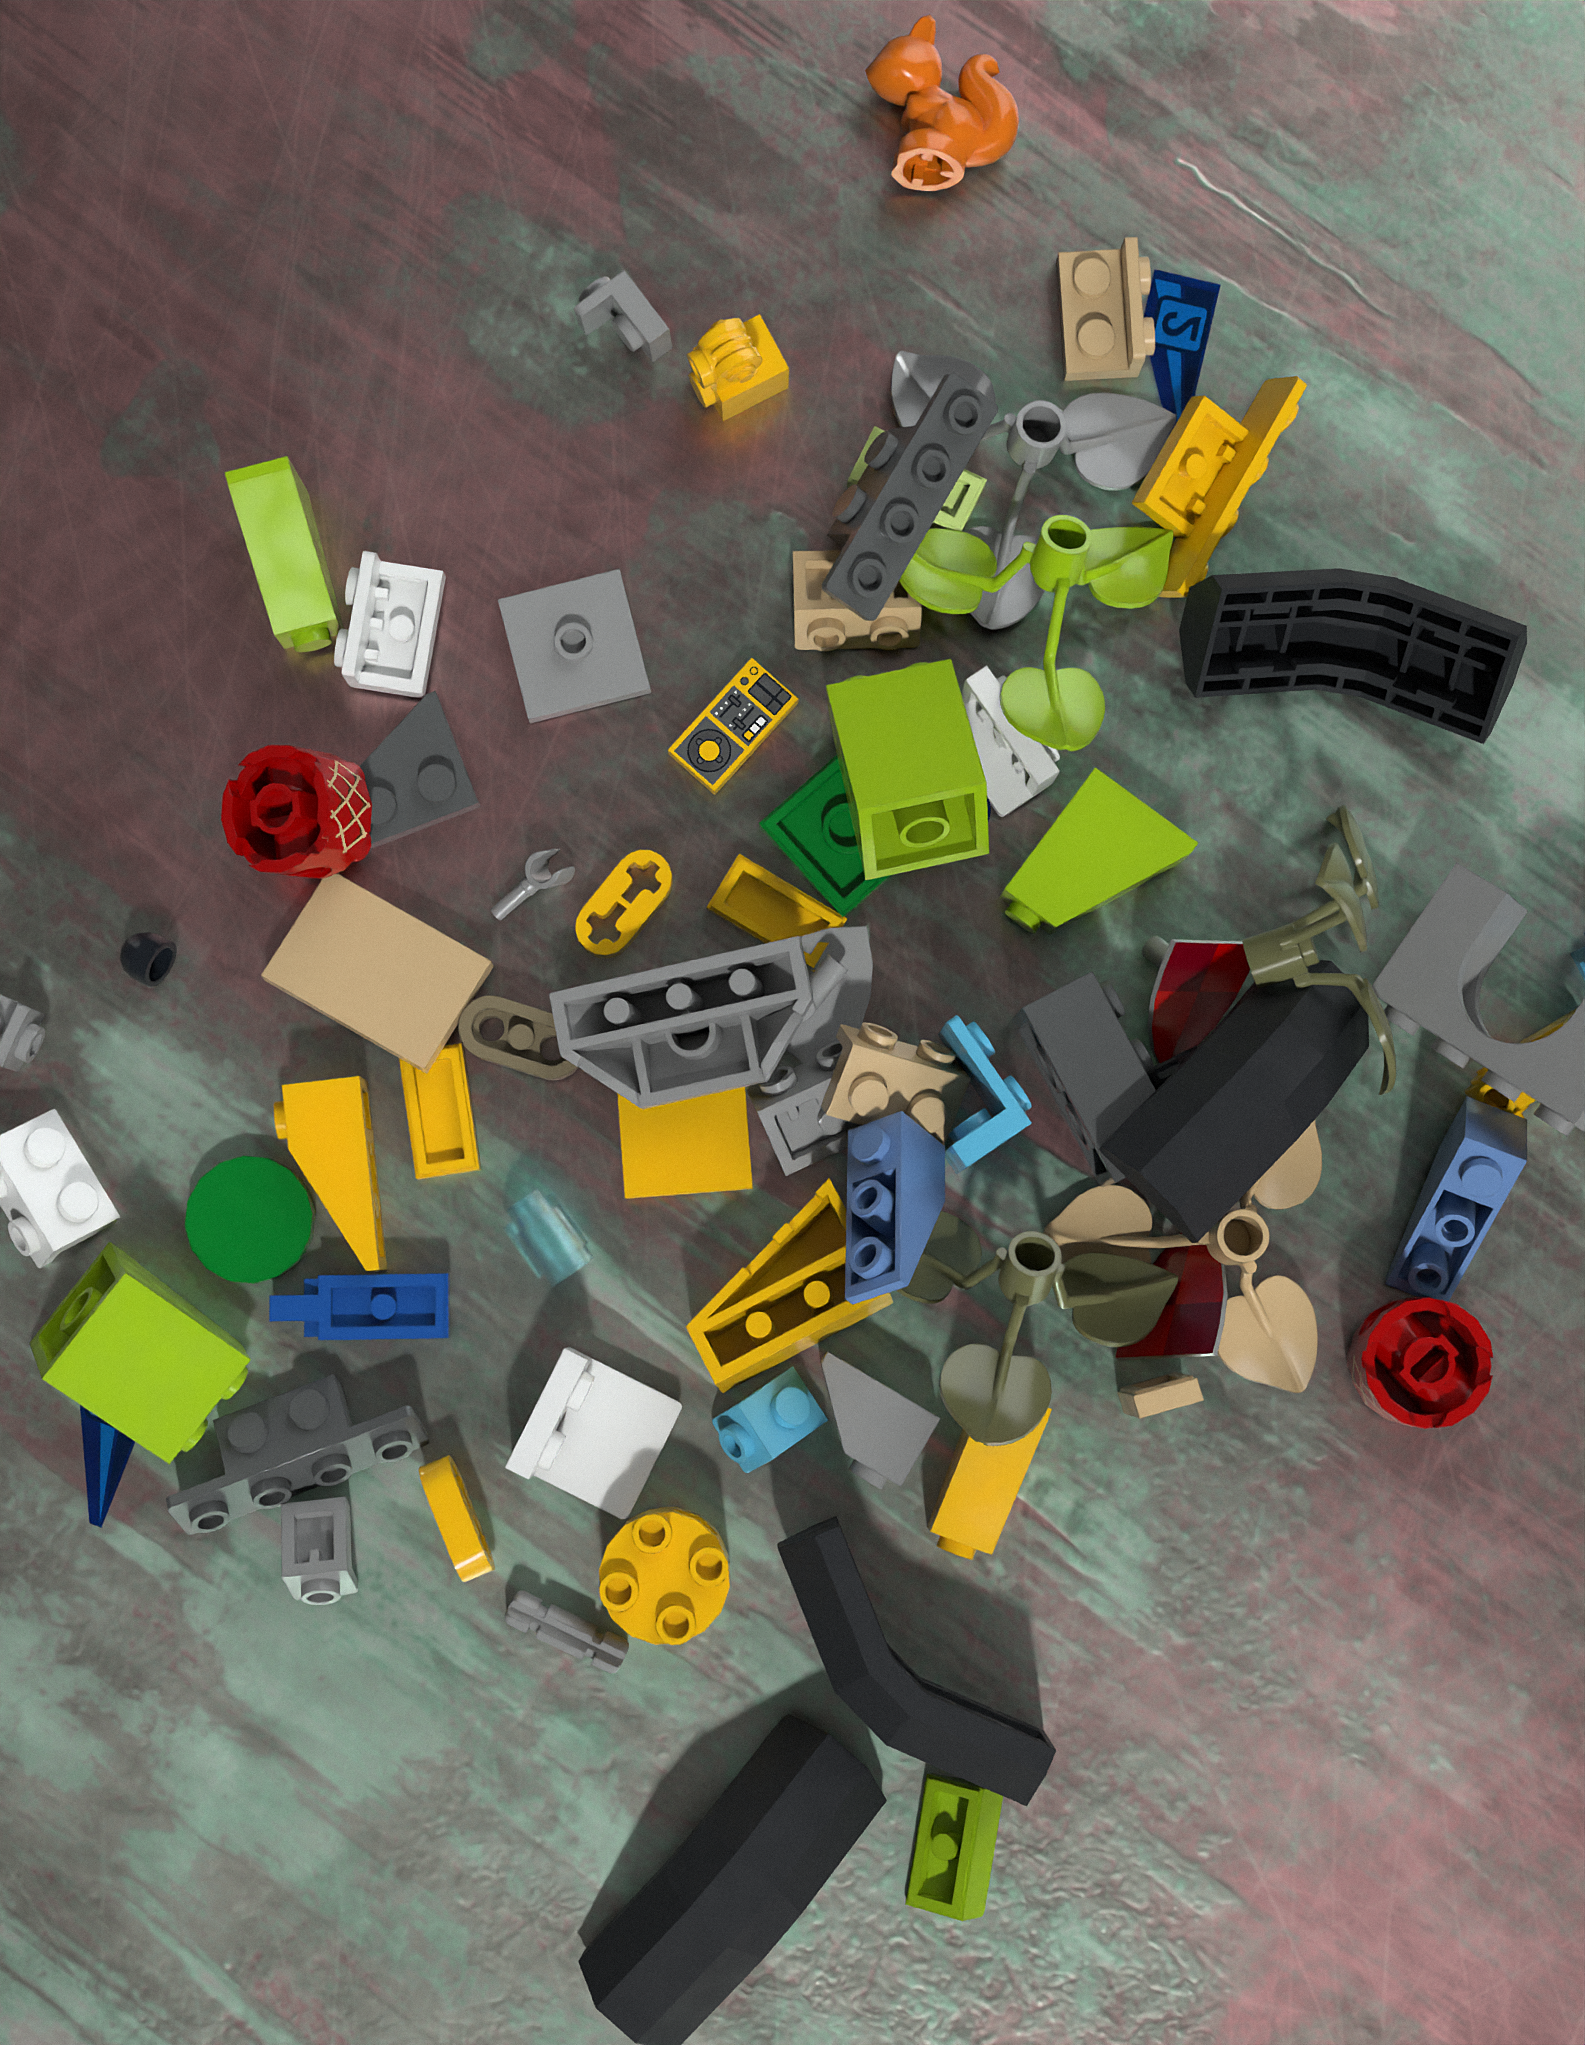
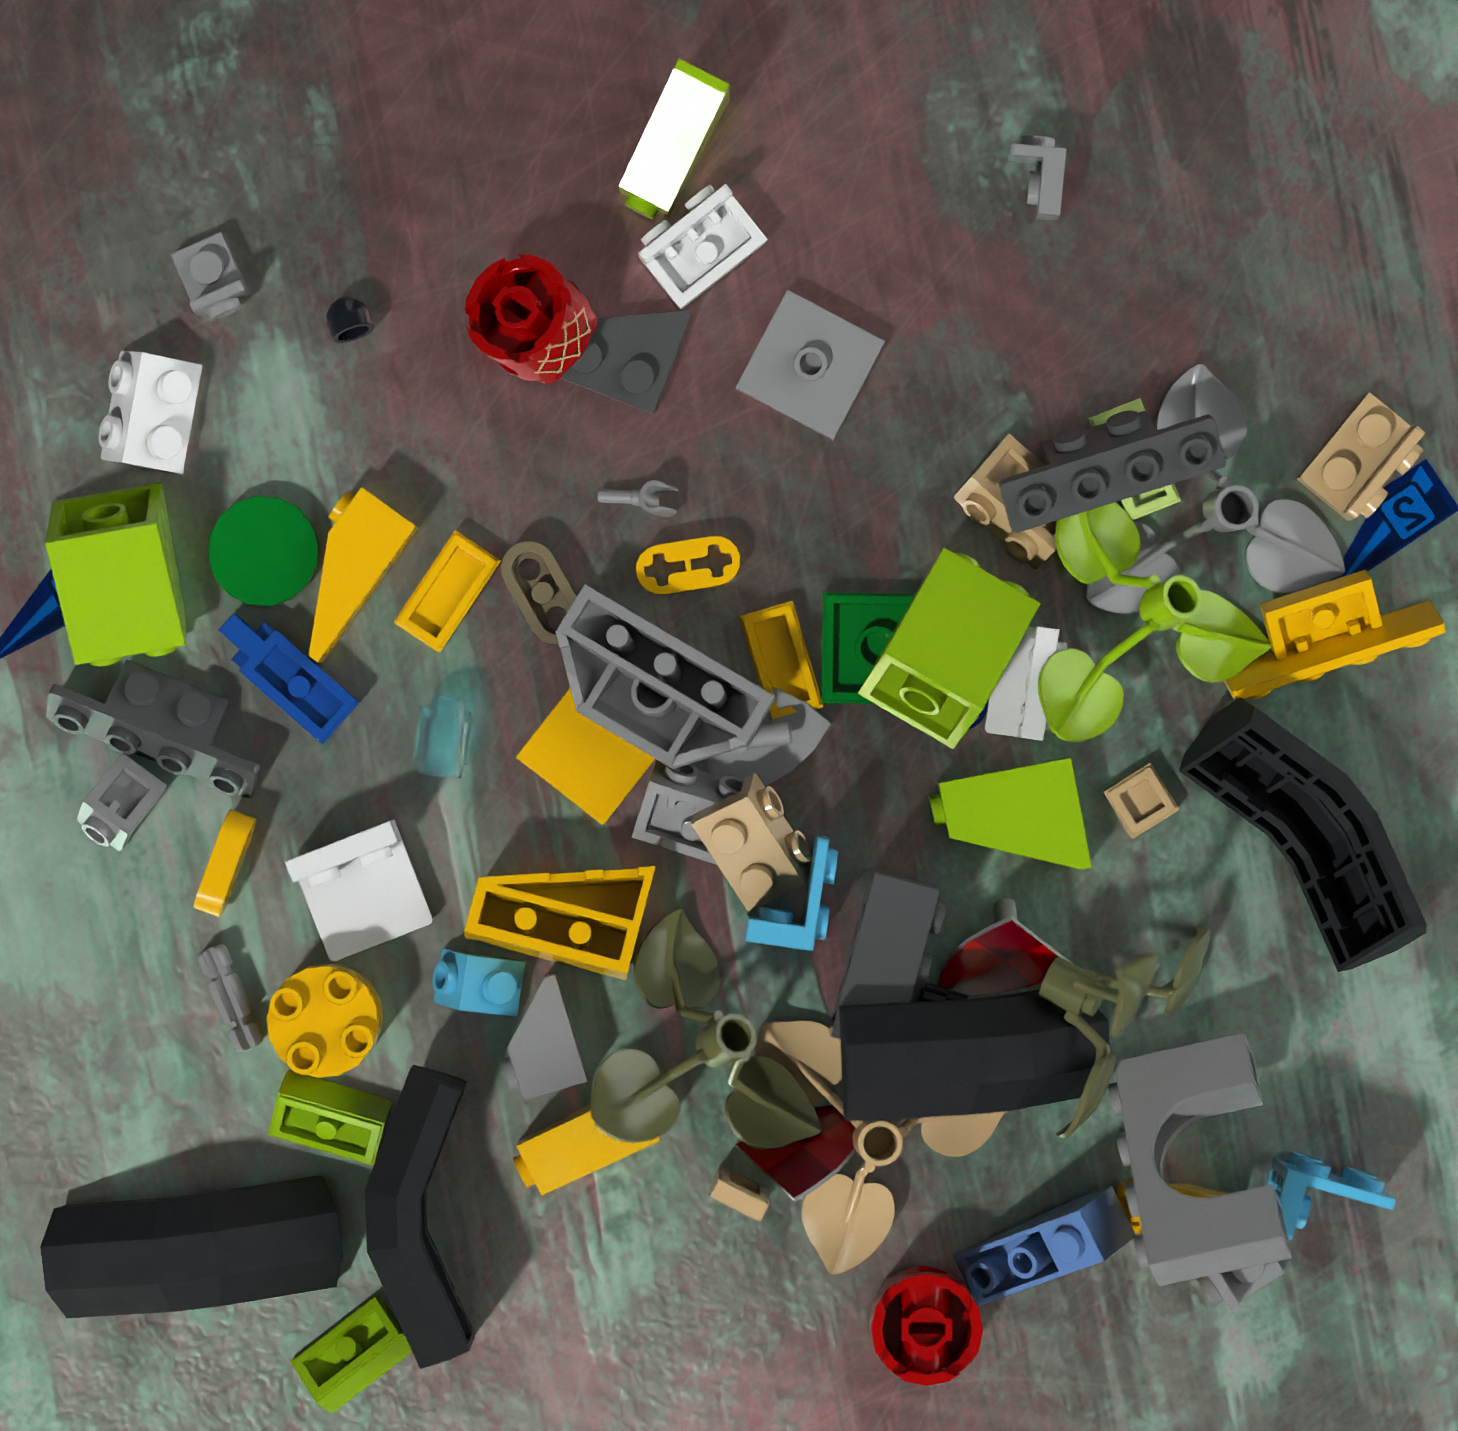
camera: 45 degrees right, 5 degrees up
tan tile [261,874,494,1074] -> none
tile [668,658,799,795] -> none
yellow brick [687,314,789,421] -> none
medium blue slope [845,1111,945,1305] -> none
orange animal [865,14,1019,191] -> none
none -> lime slope [268,1070,392,1166]
none -> tan tile [1102,762,1180,839]

